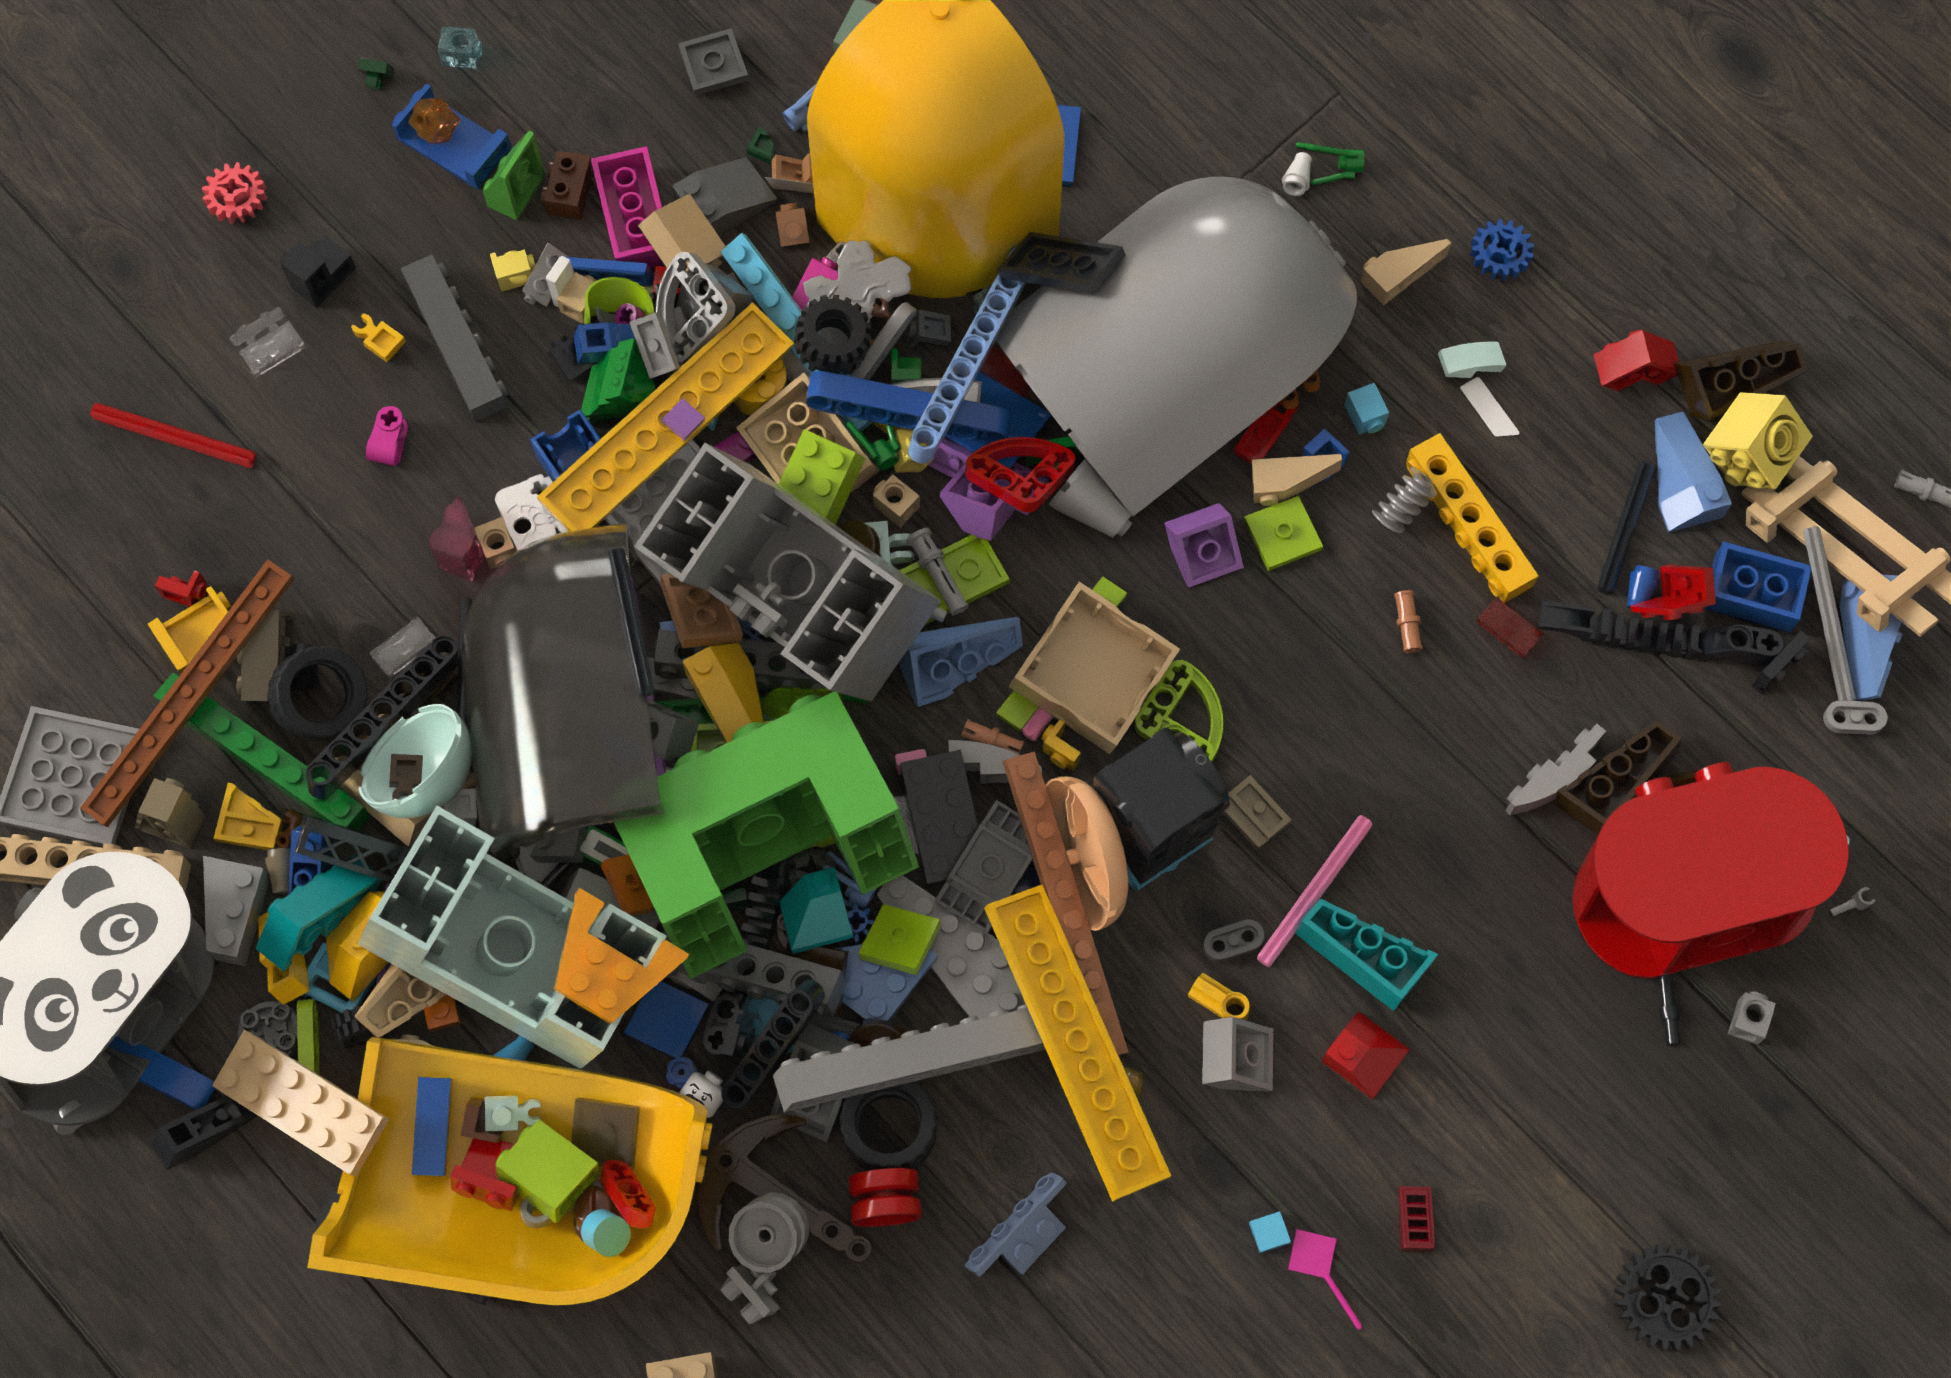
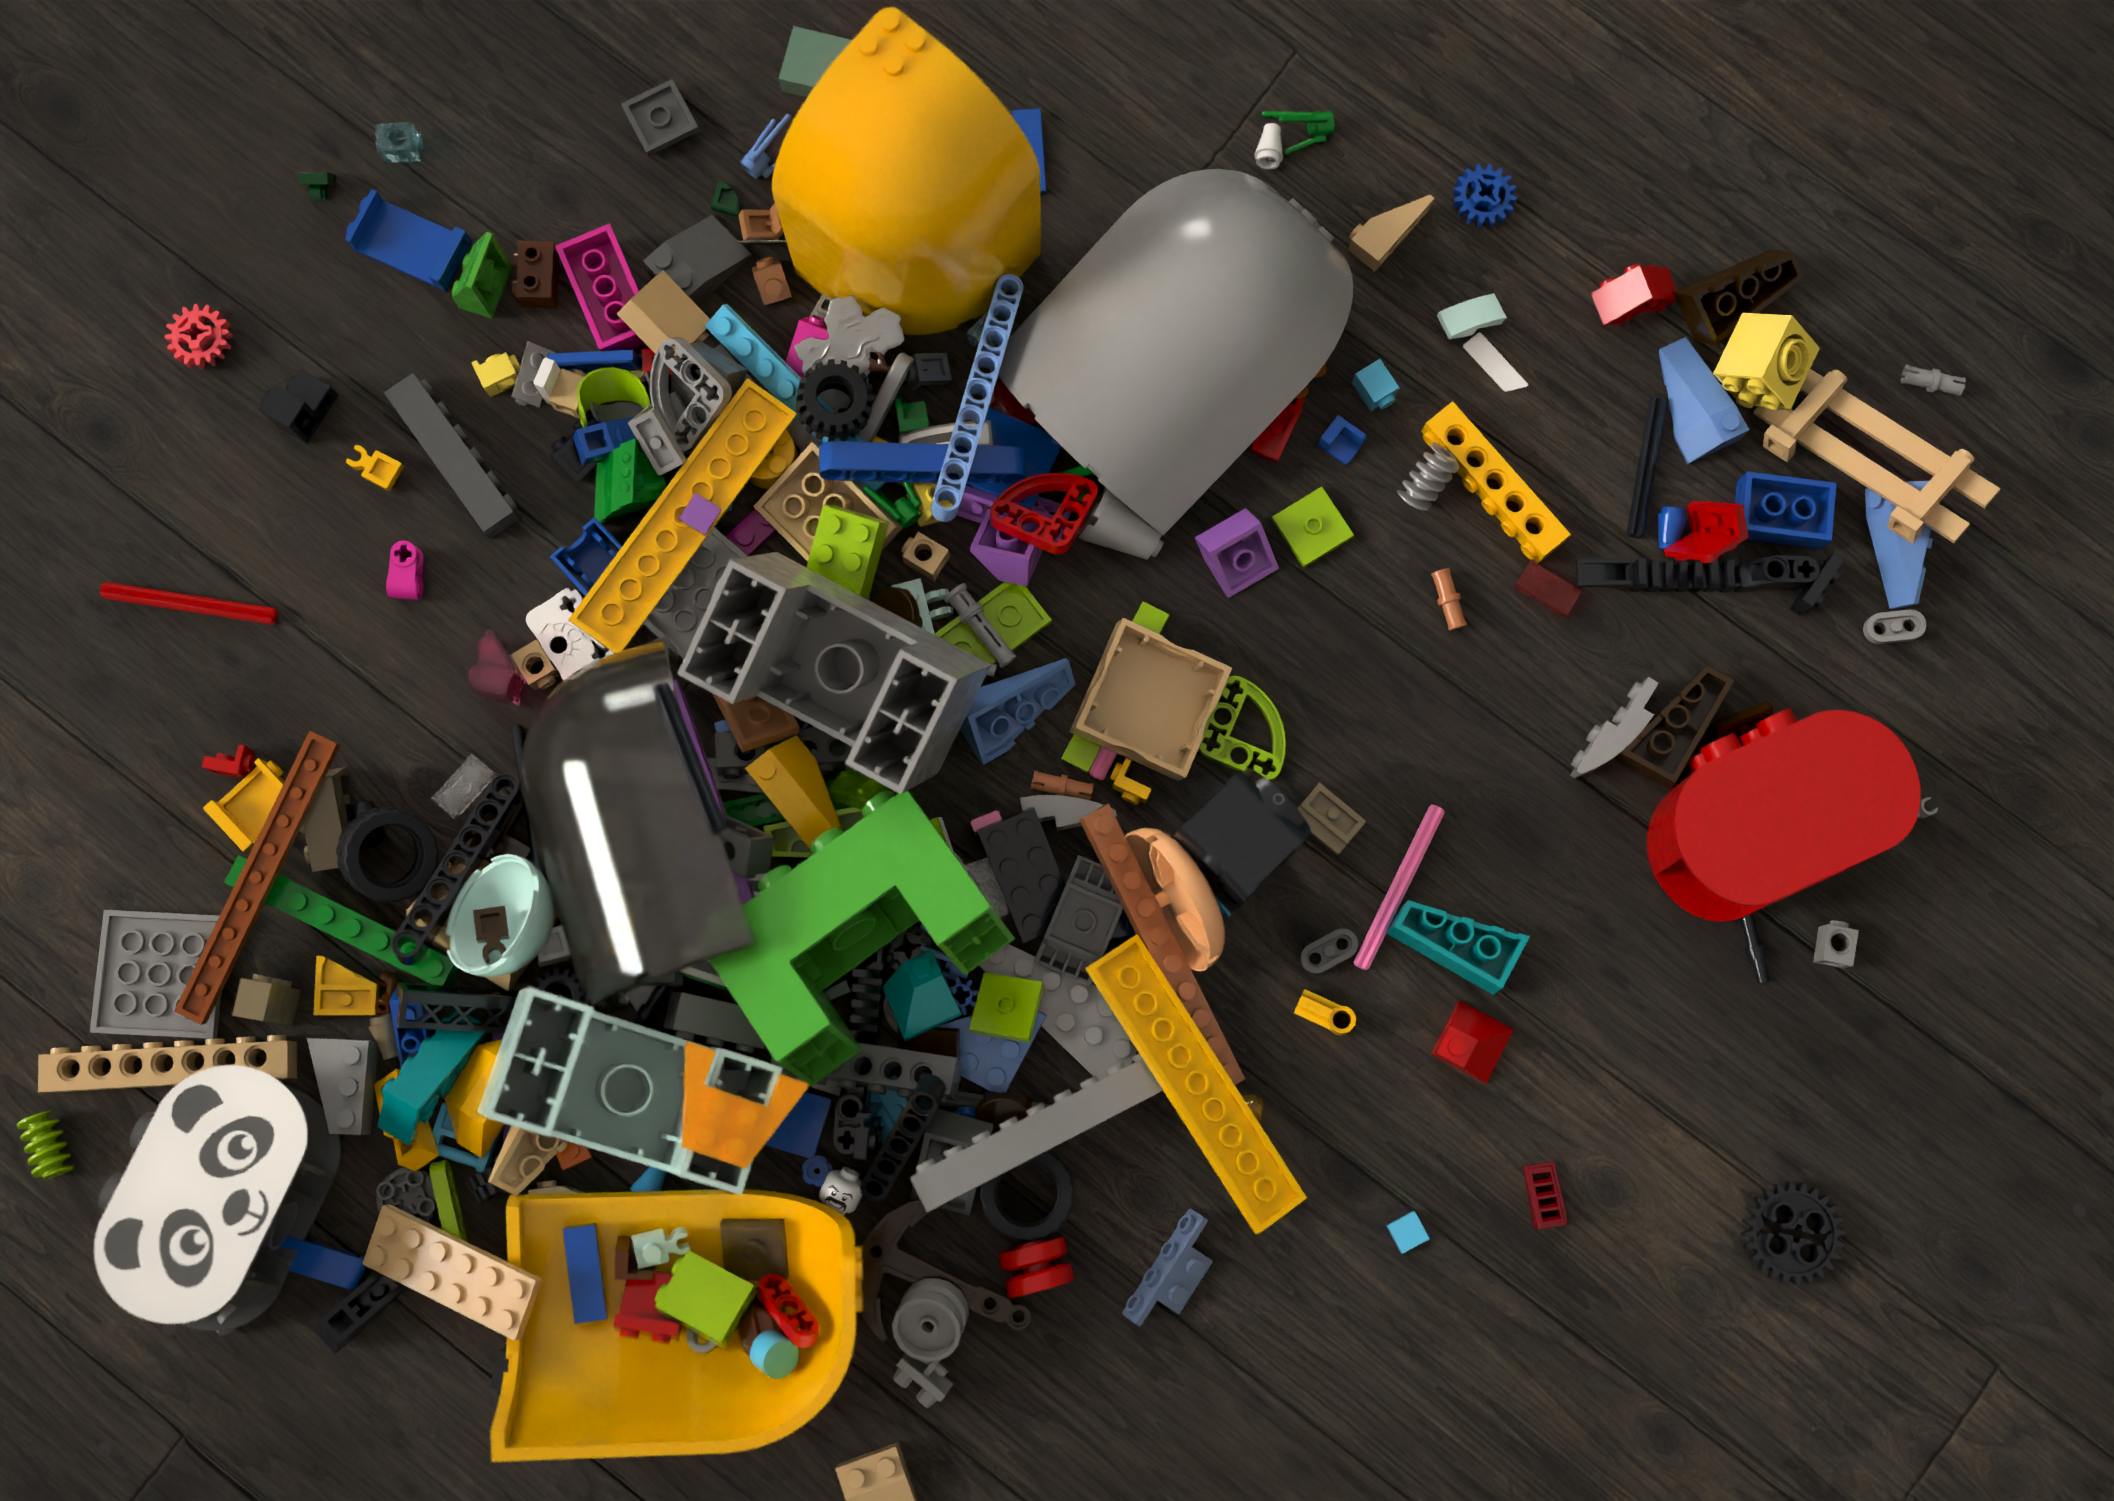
camera: 10 degrees left, 10 degrees up
clear plate [229,307,306,378] -> none
clear orange brick [408,98,461,144] -> none
orange plate [600,854,655,916] -> none
magenta bush [615,303,645,325] -> none
light grey hips [729,582,789,638] -> none
black plate [998,232,1126,294] -> none
light grey slope [1202,1017,1273,1092] -> none
tan slope [1252,454,1342,506] -> none
dark pink piece [1288,1229,1362,1330] -> none
light grey axle [1803,526,1855,701] -> none

